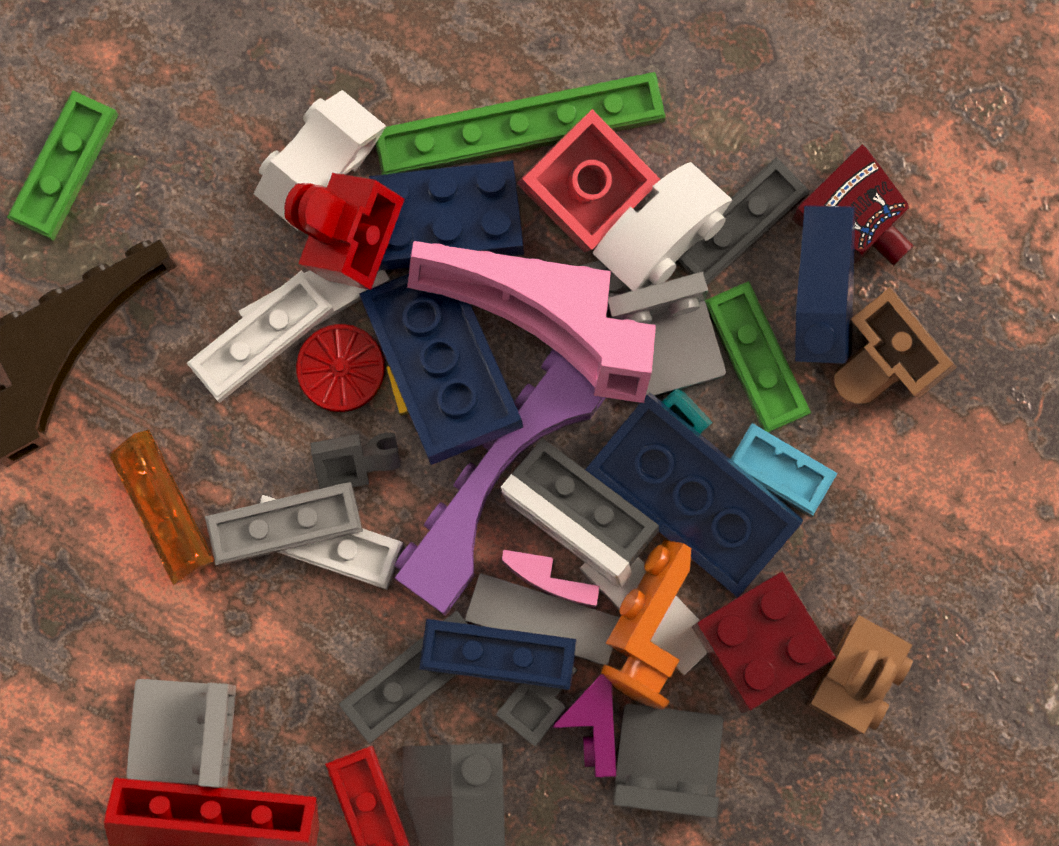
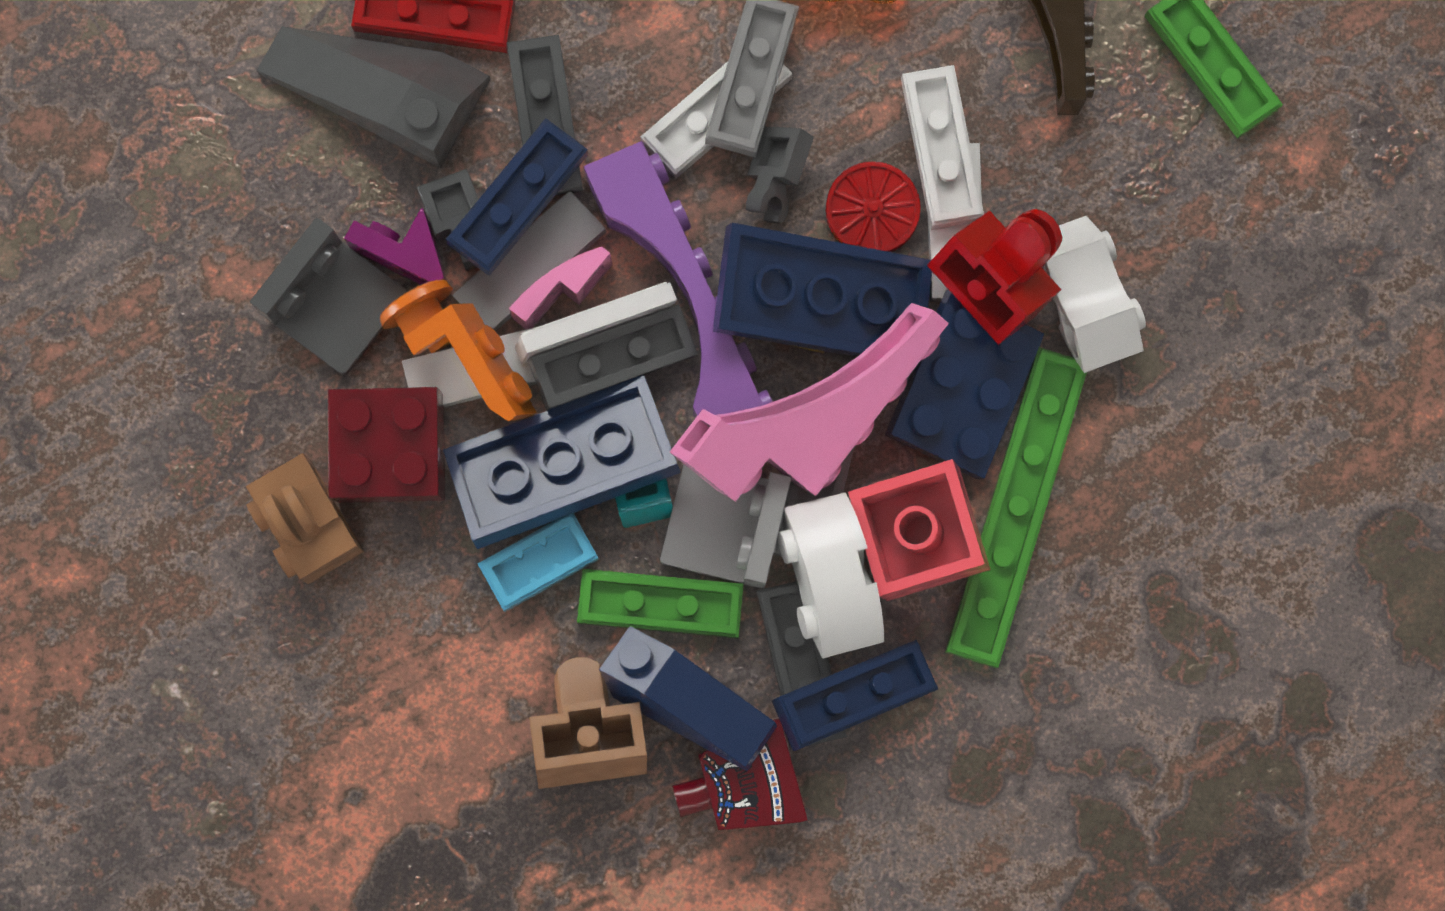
camera: 115 degrees right, 0 degrees up
none -> dark blue tile [772,640,938,752]

